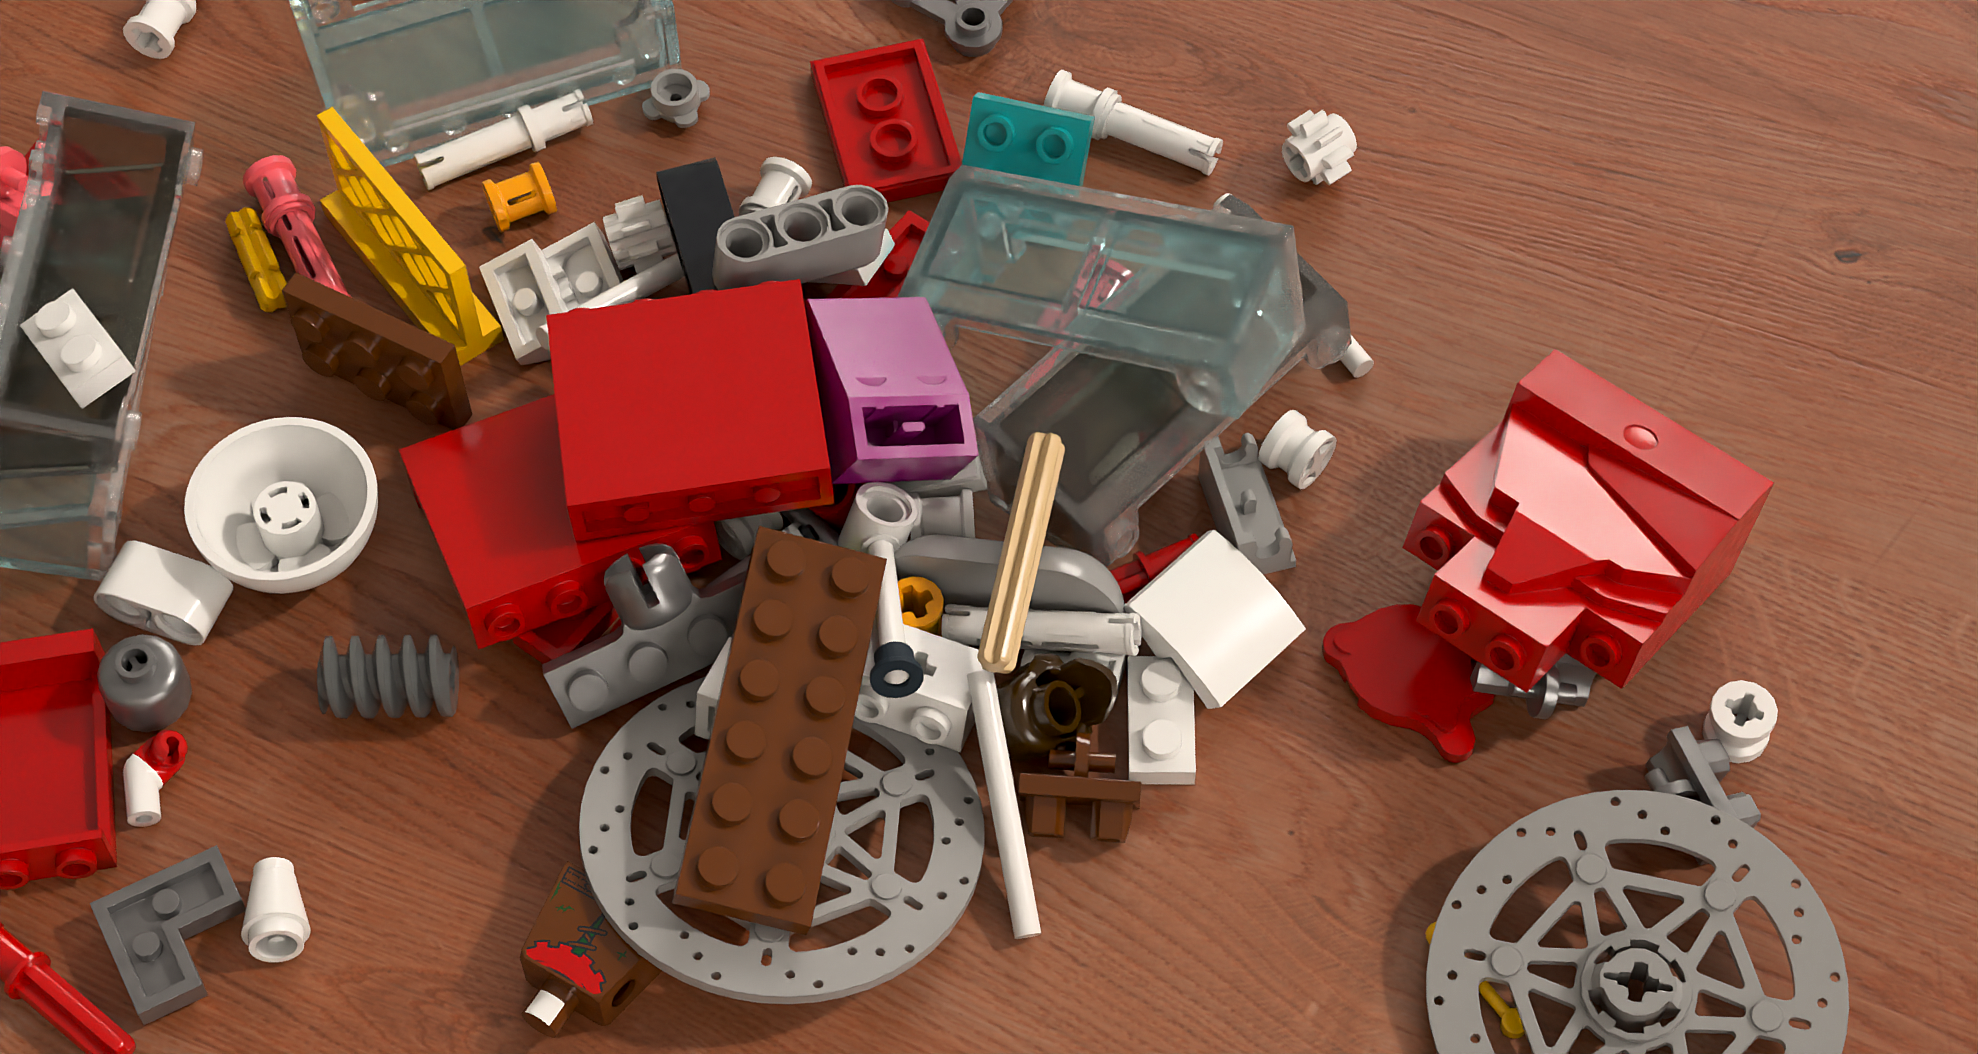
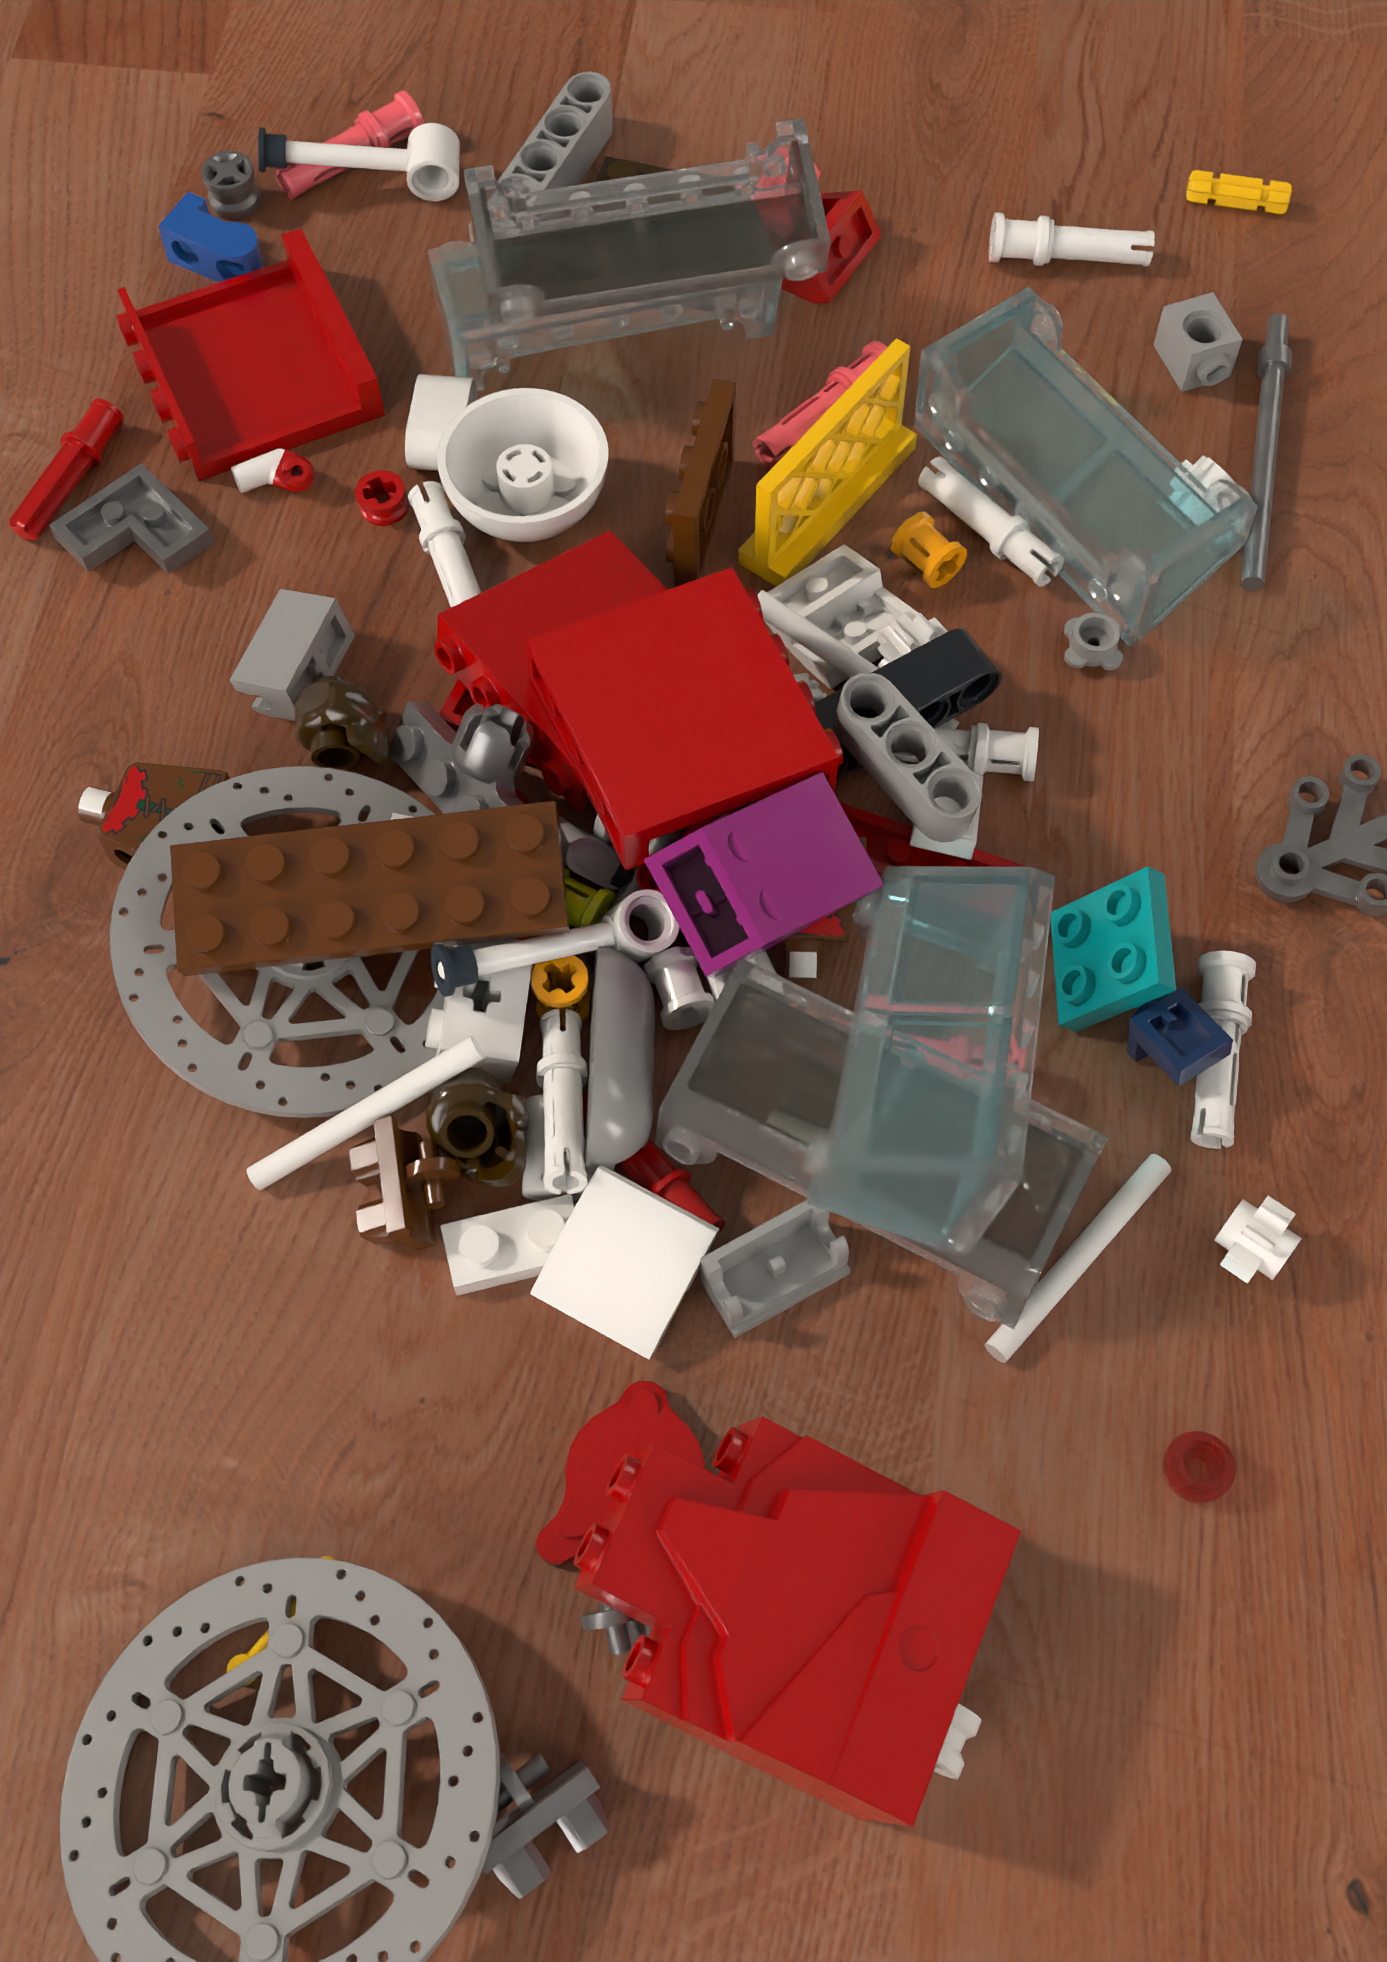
camera: 75 degrees right, 5 degrees up
white plate [20,288,136,409] -> none
flat silver head [97,634,192,732] -> none
yellow axle [225,207,287,313] -> none
white cone [241,857,311,962] -> none
dark grey piece [317,634,459,719] -> none
red tile [810,38,962,203] -> none
tan axle [977,432,1065,674] -> none
white wheel [1258,410,1337,490] -> none
white wheel [1702,680,1778,763] -> none
none -> light grey hinge [230,589,355,721]
none -> dark brown head [295,676,392,770]
none -> red bush [355,470,409,526]
none -> white pin [408,481,481,607]
none -> dark blue bracket [1127,987,1233,1087]
none -> clear red plate [1162,1431,1235,1504]

